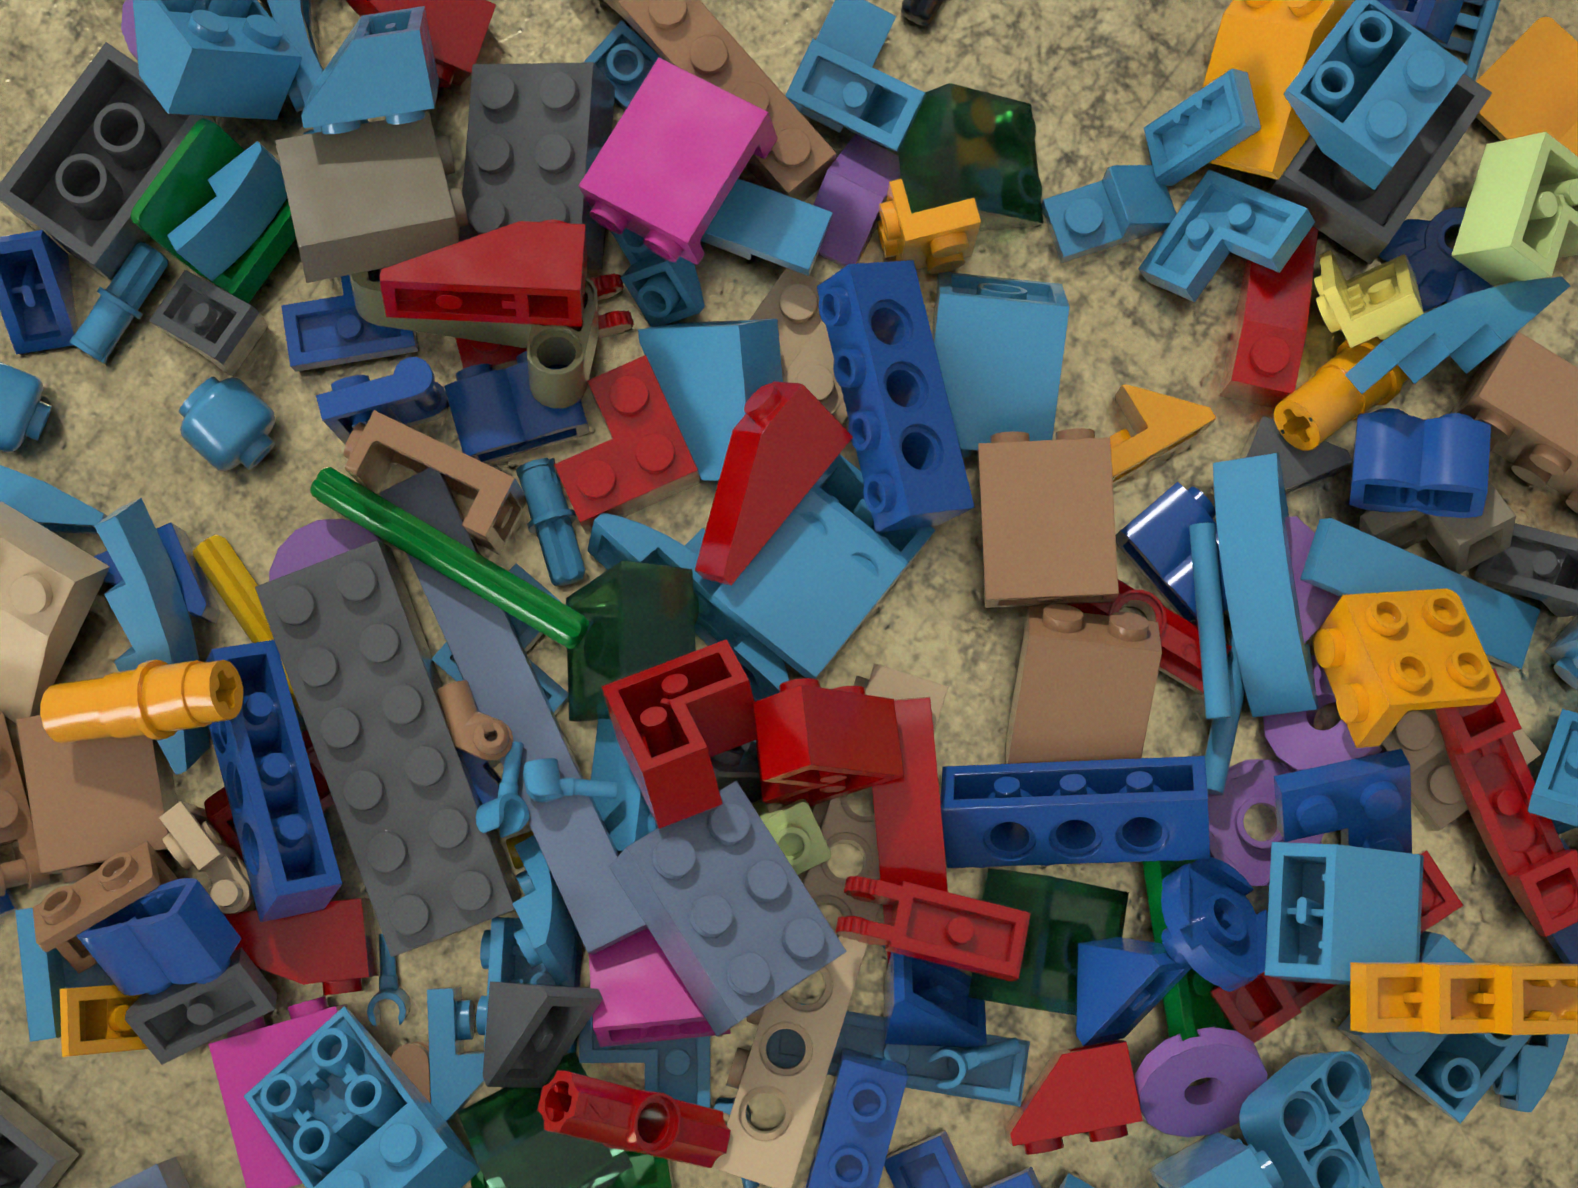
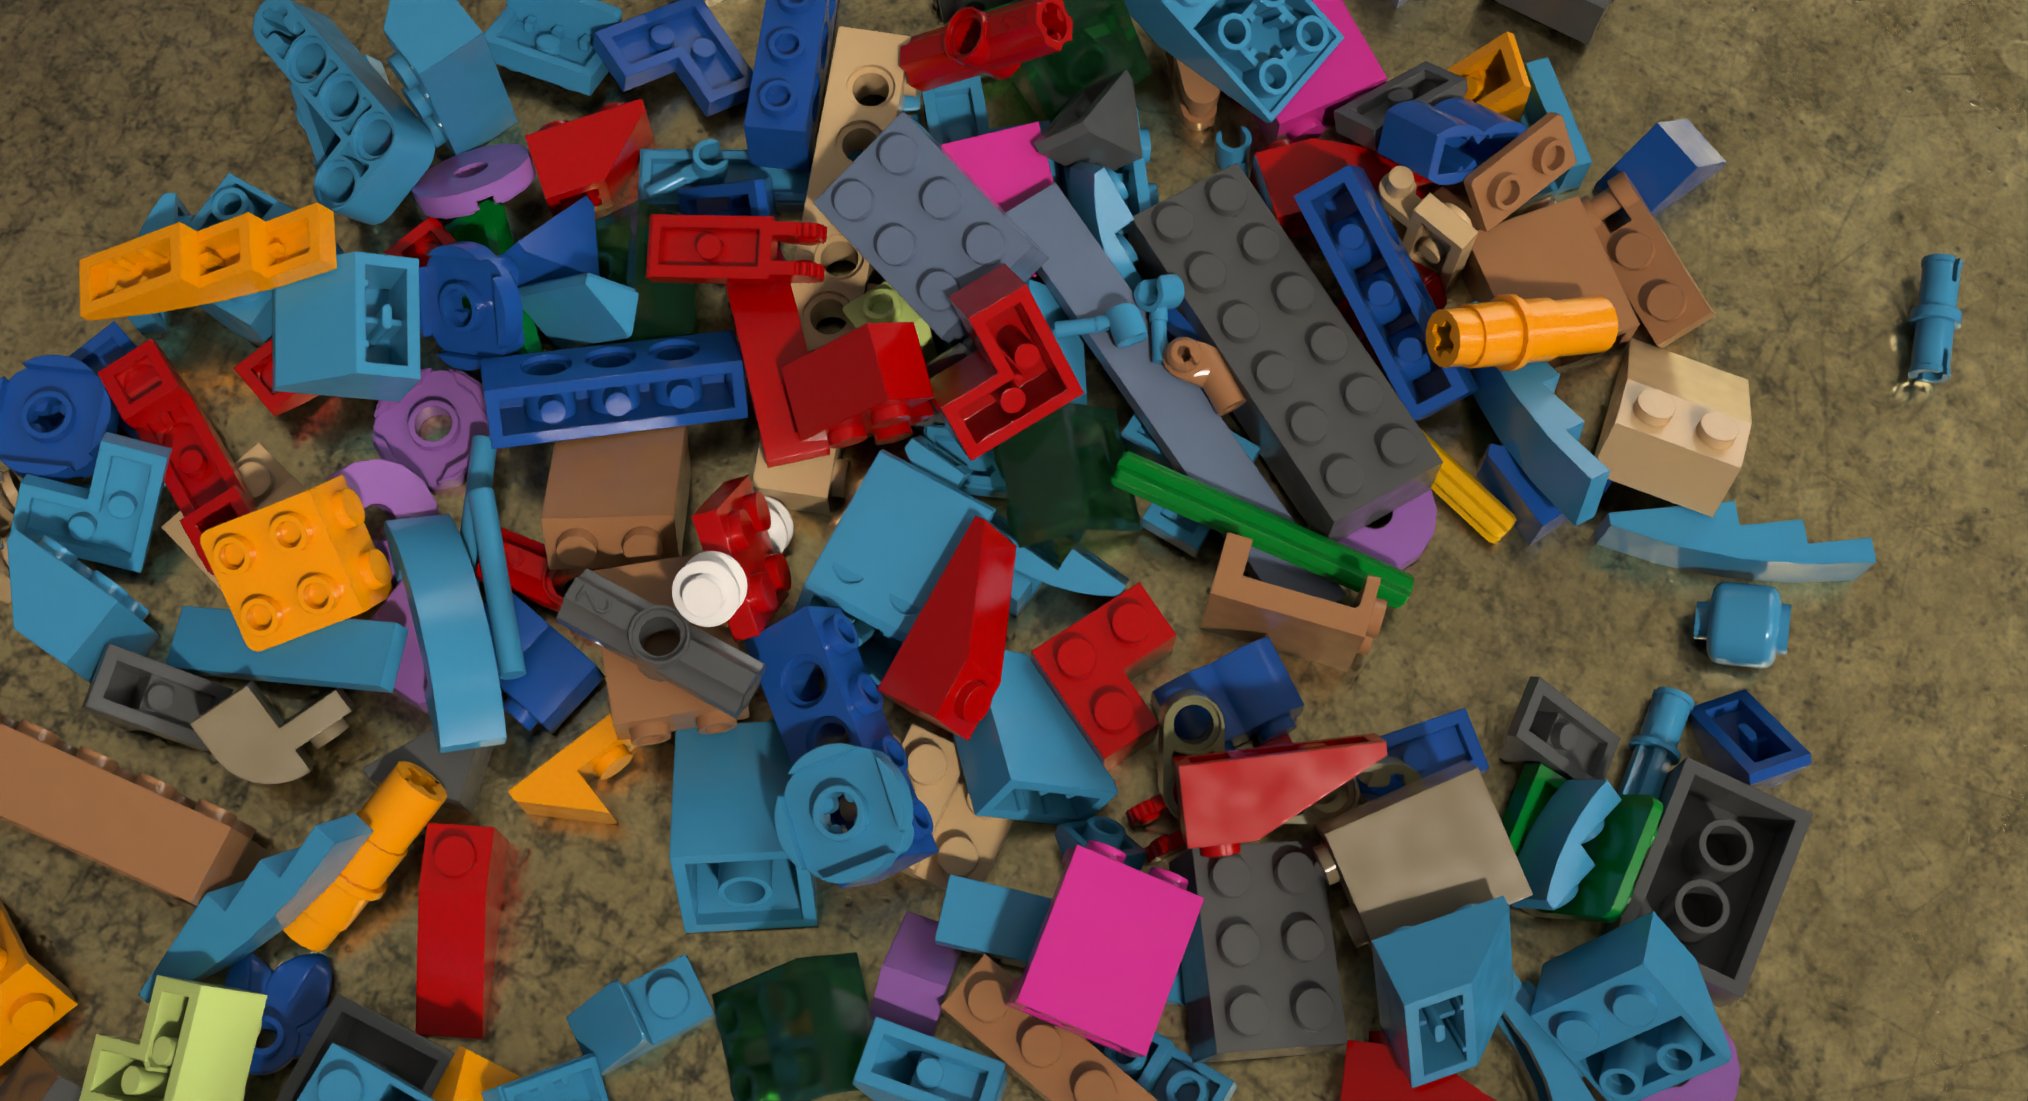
camera: 170 degrees right, 10 degrees down
dark azure head [179,377,275,471] -> none
blue plate [316,357,449,444] -> none
dark azure slope [427,987,485,1122] -> none
dark azure axle [516,458,585,586] -> none
light orange bracket [876,178,981,274] -> none
dark azure plate [1138,169,1315,302] -> none
blue plate [1274,749,1412,854] -> none
light yellow bracket [1314,250,1424,348] -> none
blue brick [1349,408,1491,518] -> none
none -> dark azure slope [518,273,639,349]
none -> dark grey piece [556,568,766,719]
none -> red plate [672,475,794,642]
none -> dark azure plate [774,743,914,884]

